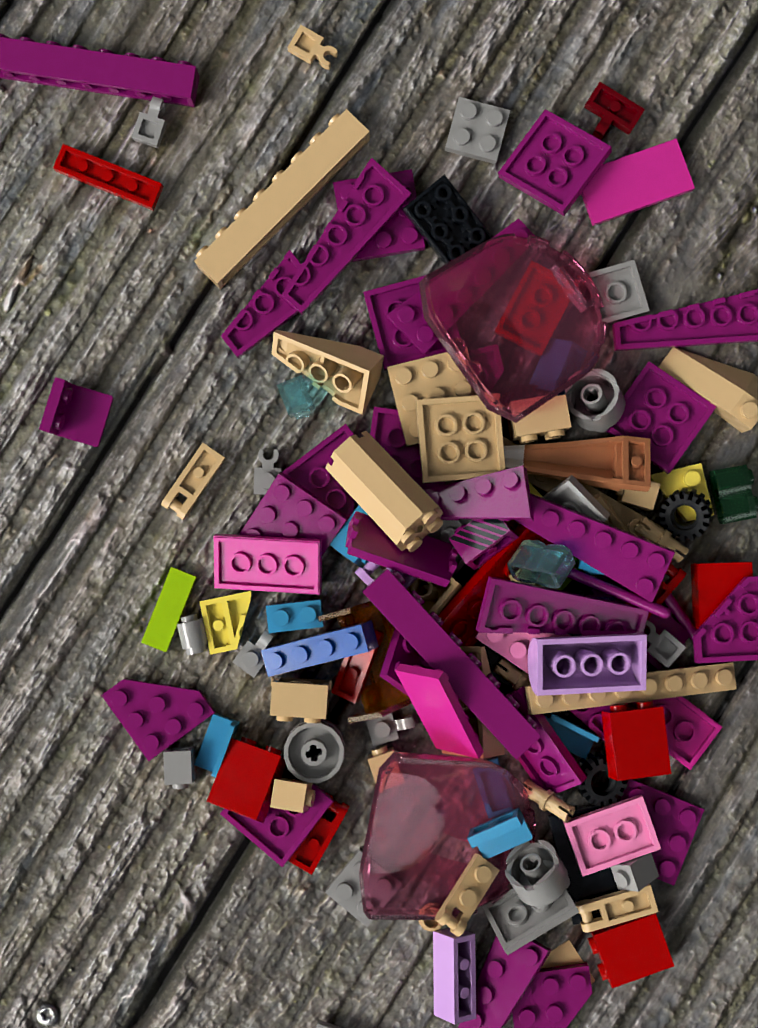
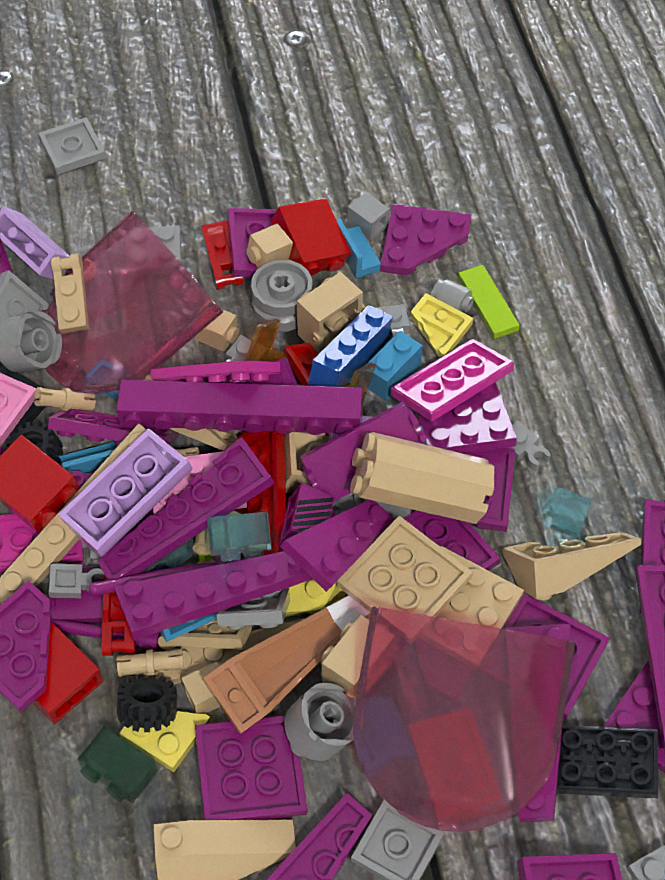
camera: 135 degrees right, 30 degrees down
tan plate [161,443,226,520] -> none
dark azure panel [467,807,533,859] -> none

